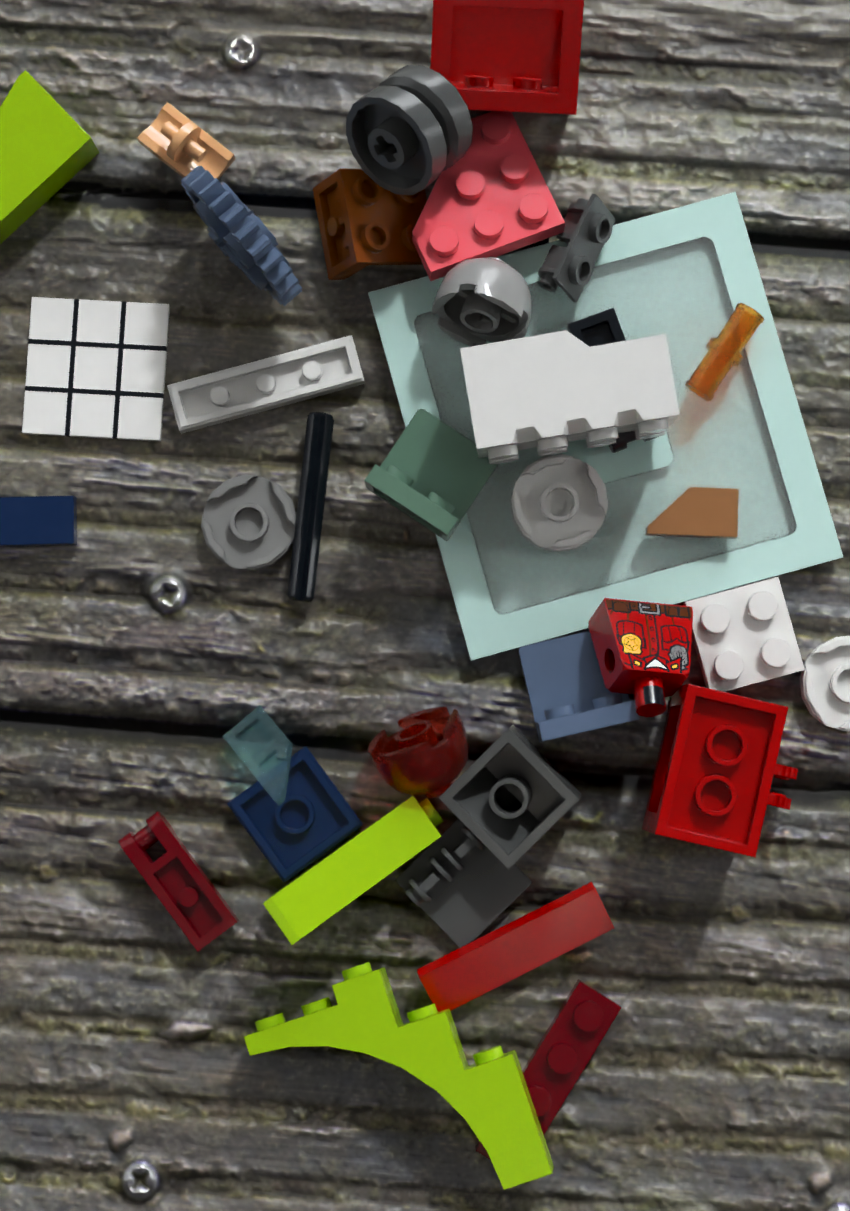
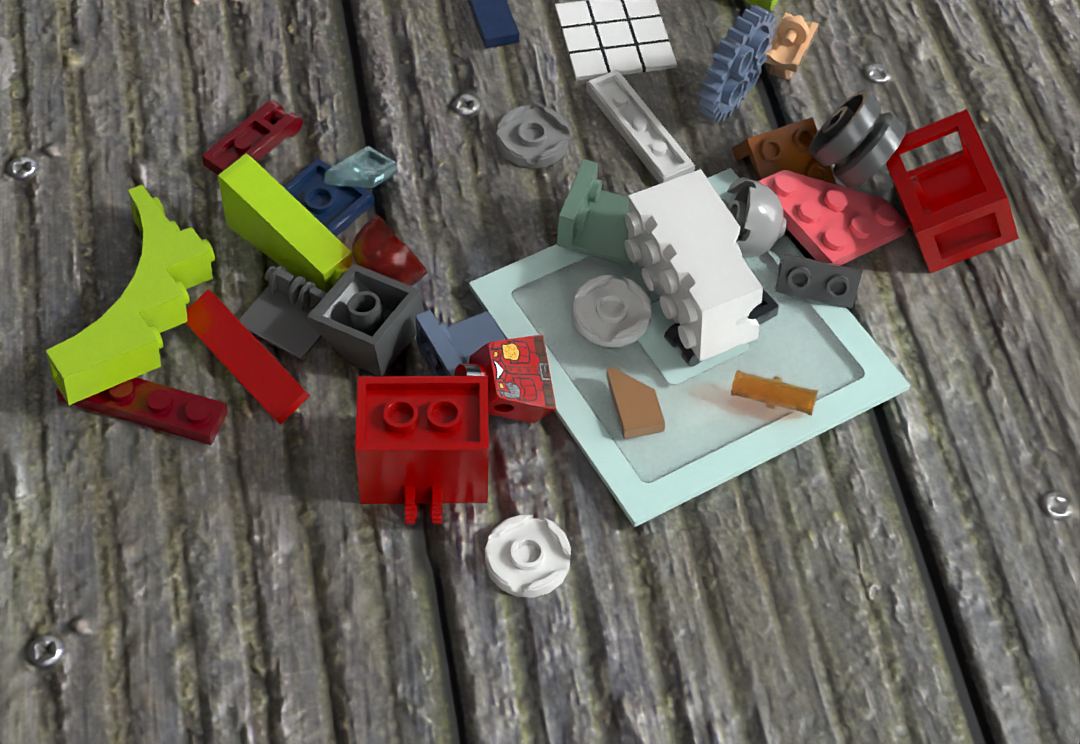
camera: 70 degrees right, 30 degrees down
black axle [287,412,334,602] -> none
white plate [683,577,805,692] -> none

